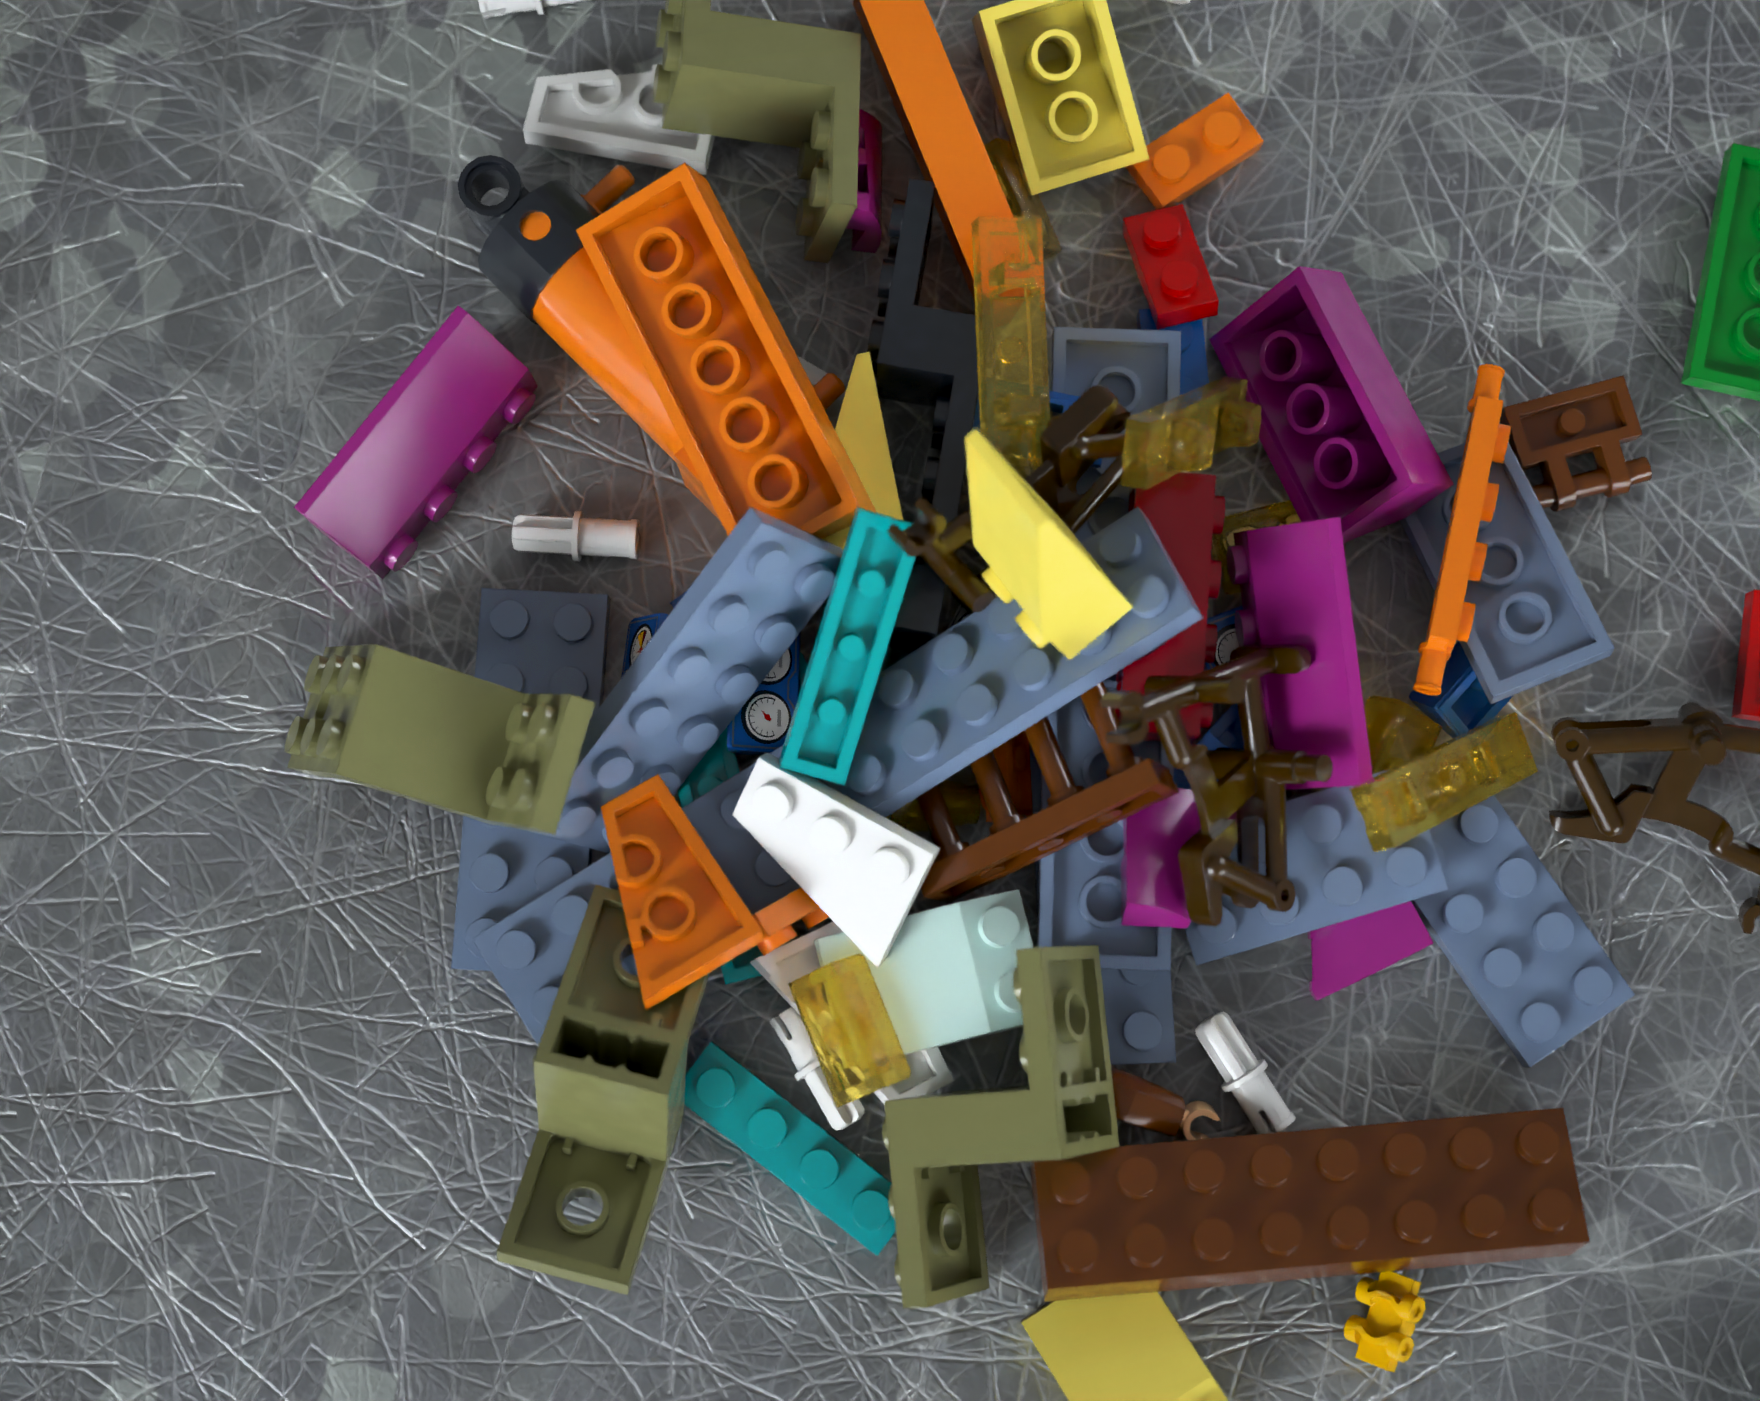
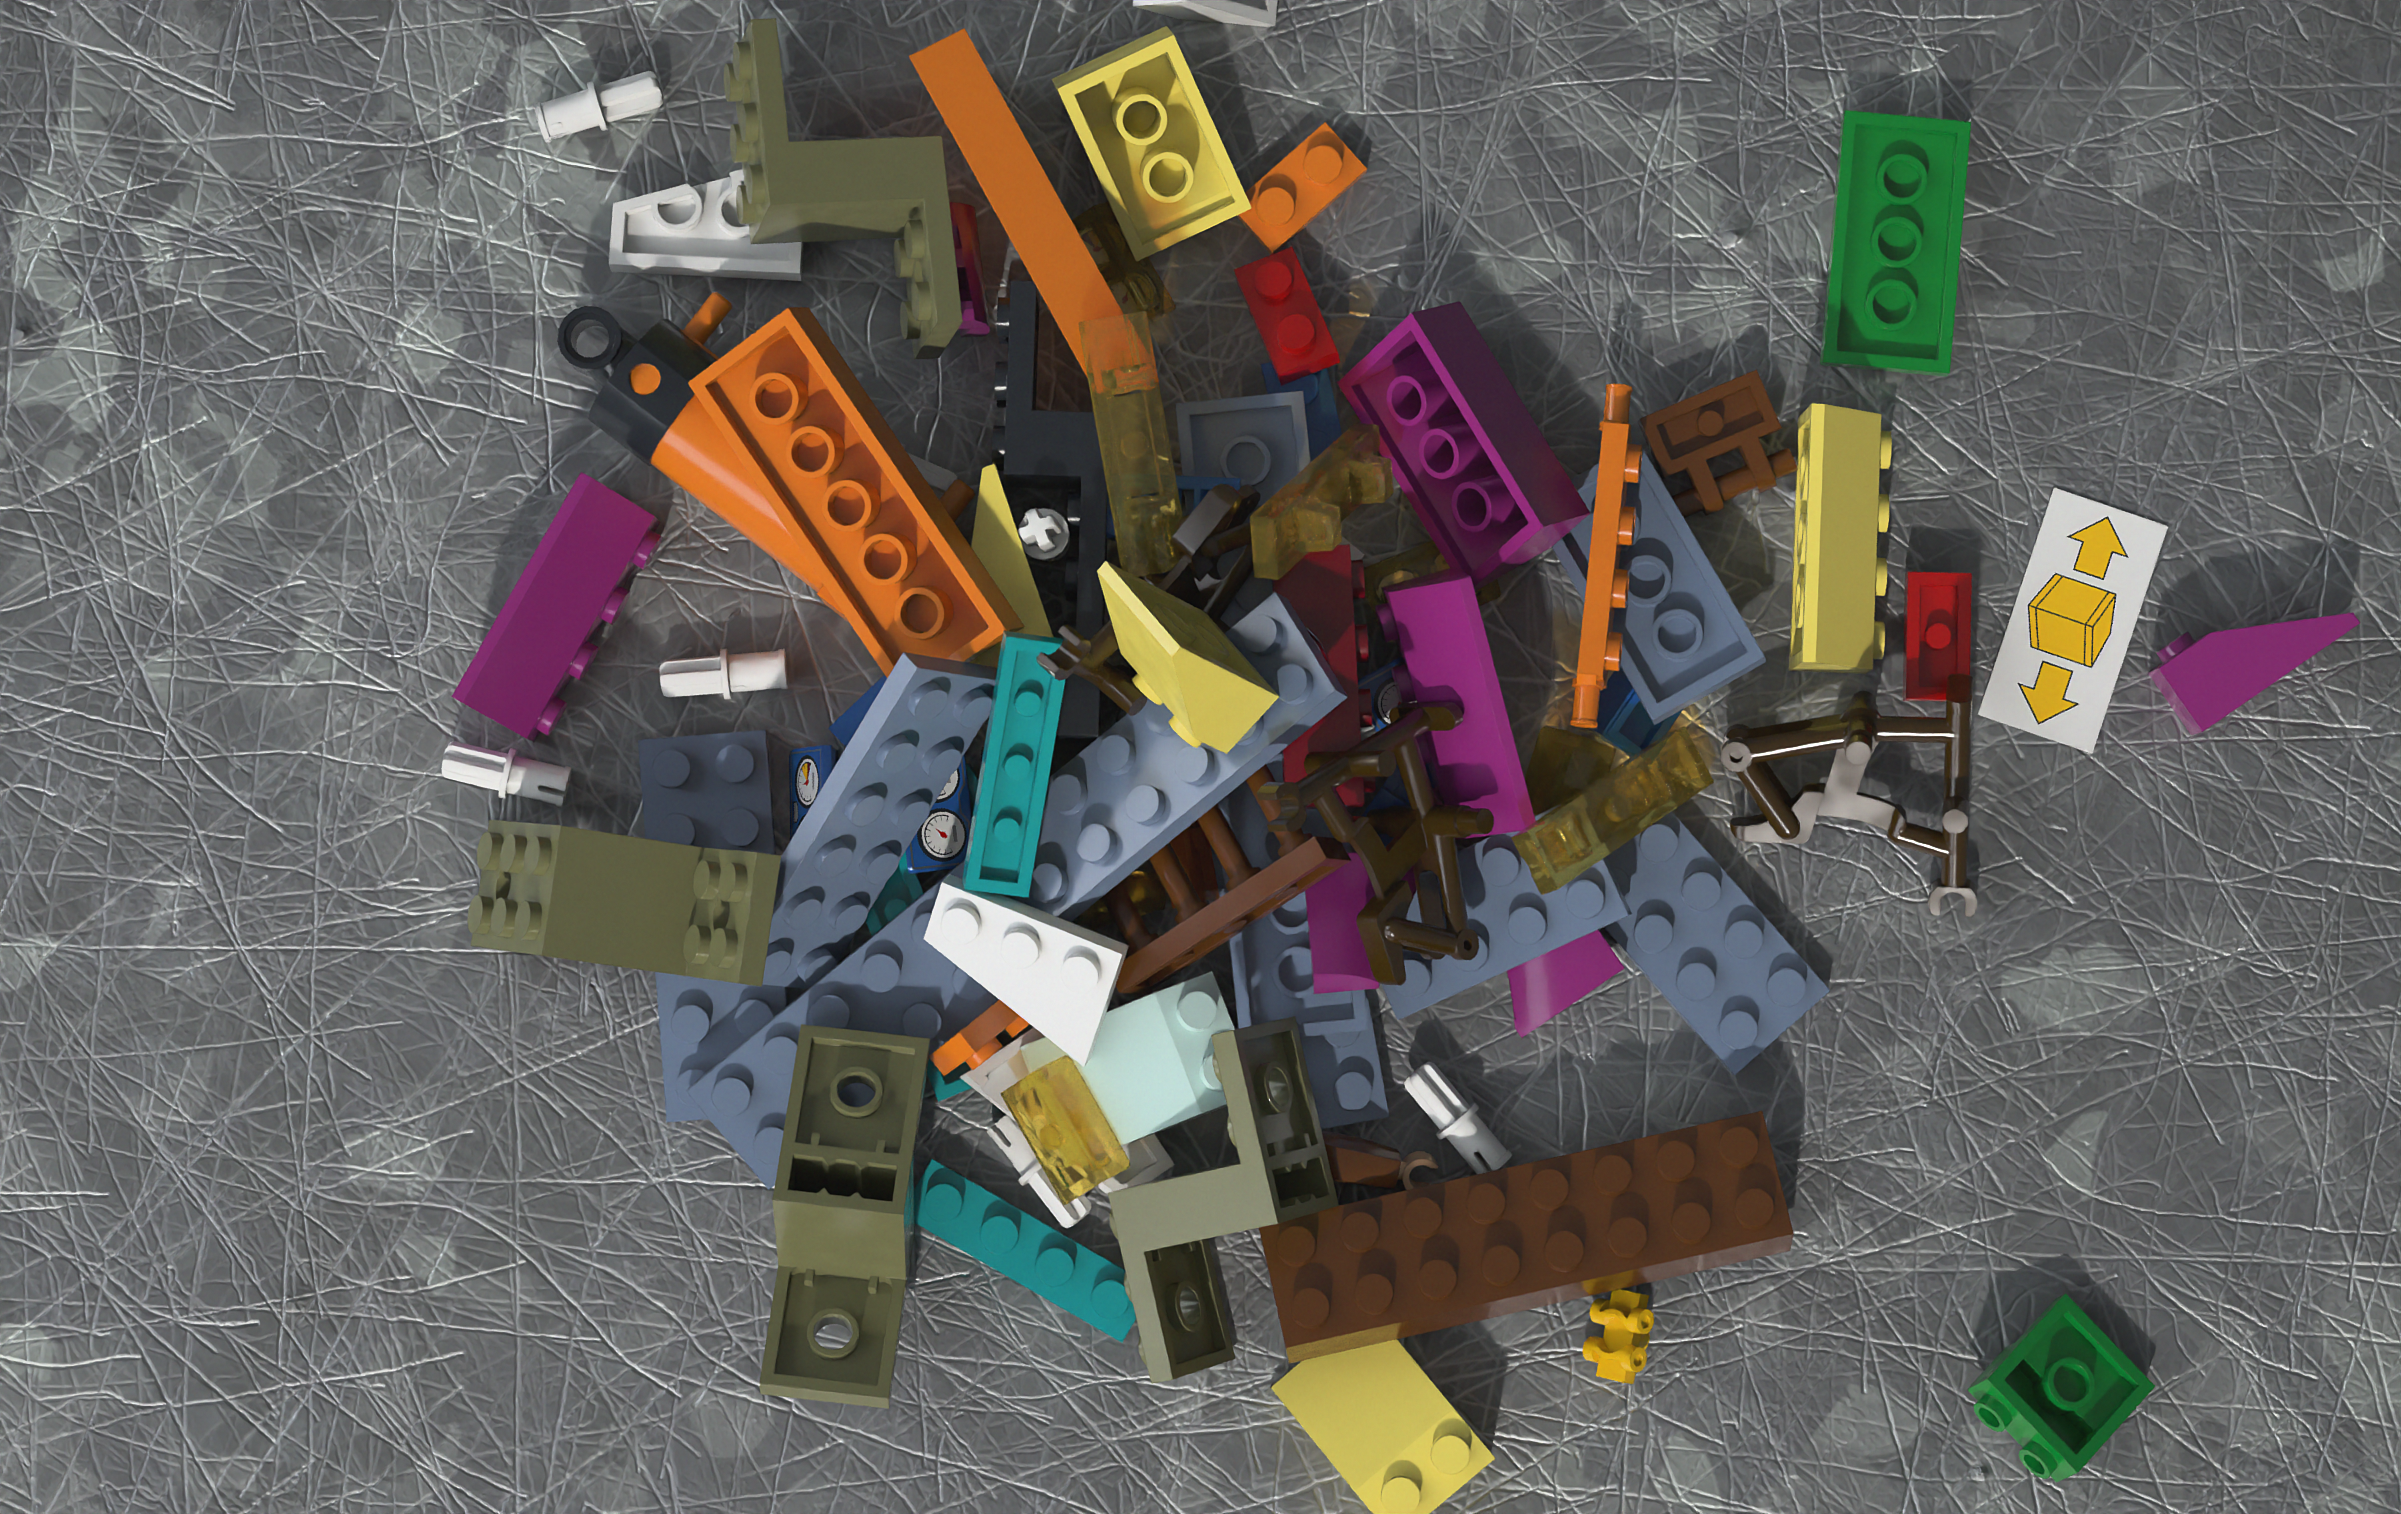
camera: 10 degrees left, 5 degrees up
orange wing [601,774,763,1010] -> none
none -> white axle [441,741,572,808]
none -> white axle [1018,508,1070,562]
none -> light yellow slope [1789,403,1892,674]

